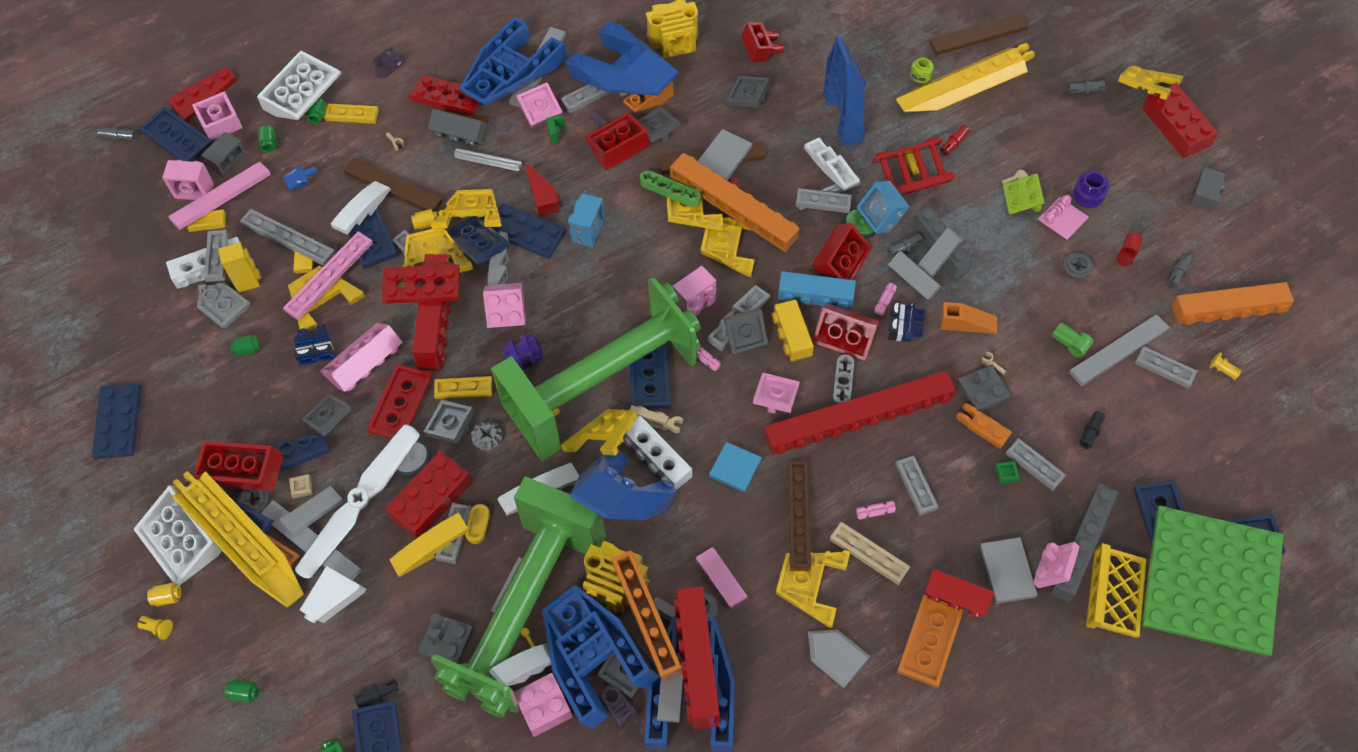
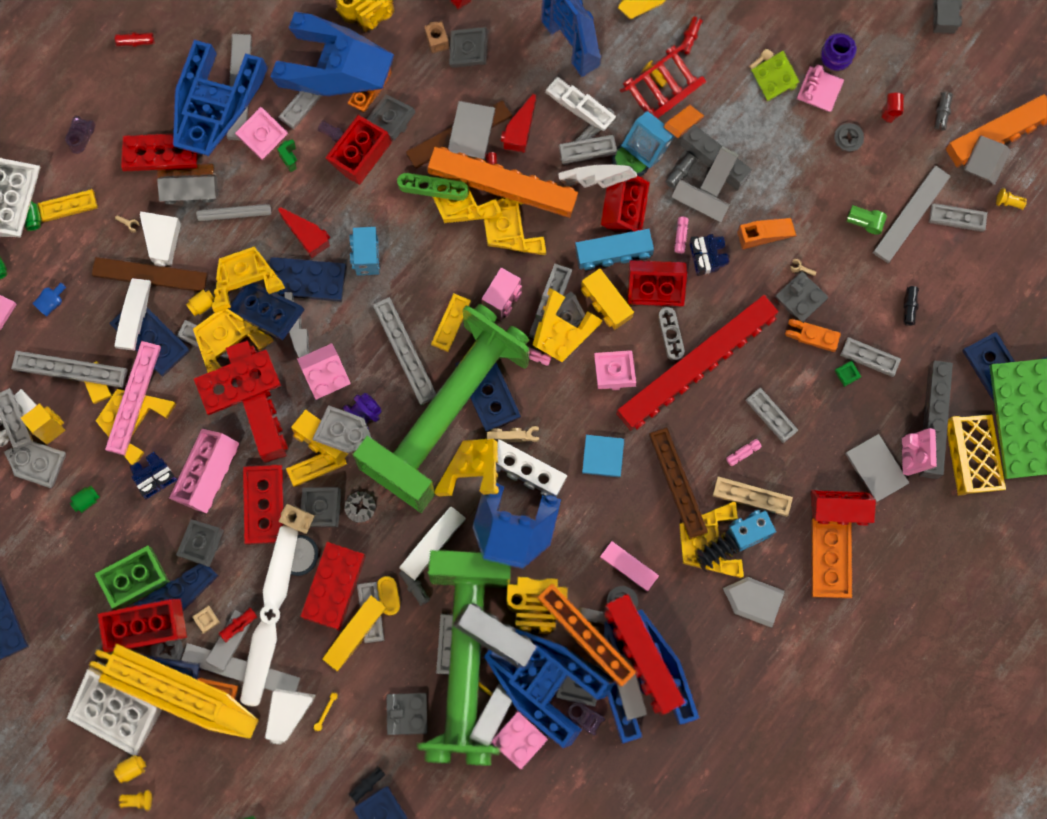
camera: 25 degrees left, 15 degrees up
none -> bright green brick [95,546,169,610]
none -> red pin [115,32,154,47]
none -> white slope [140,212,181,267]
none -> red pin [218,608,258,643]
none -> tan brick [279,504,314,534]
none -> yellow brick [291,410,349,465]
none -> light grey tile [312,405,372,453]
none -> yellow hinge [314,693,338,731]
none -> light grey tile [373,297,436,406]
none -> dark grey pin [399,571,430,606]
none -> medium nougat brick [424,22,449,54]
none -> yellow tile [431,293,471,352]
none -> brick [452,603,536,668]
none -> red slope [501,94,536,153]
none -> yellow wing [532,288,603,362]
none -> white slope [558,164,637,188]
none -> orange tile [664,105,704,138]
none -> black piece [695,533,740,572]
none -> dark azure piece [726,510,776,553]
none -> light grey slope [964,135,1011,185]

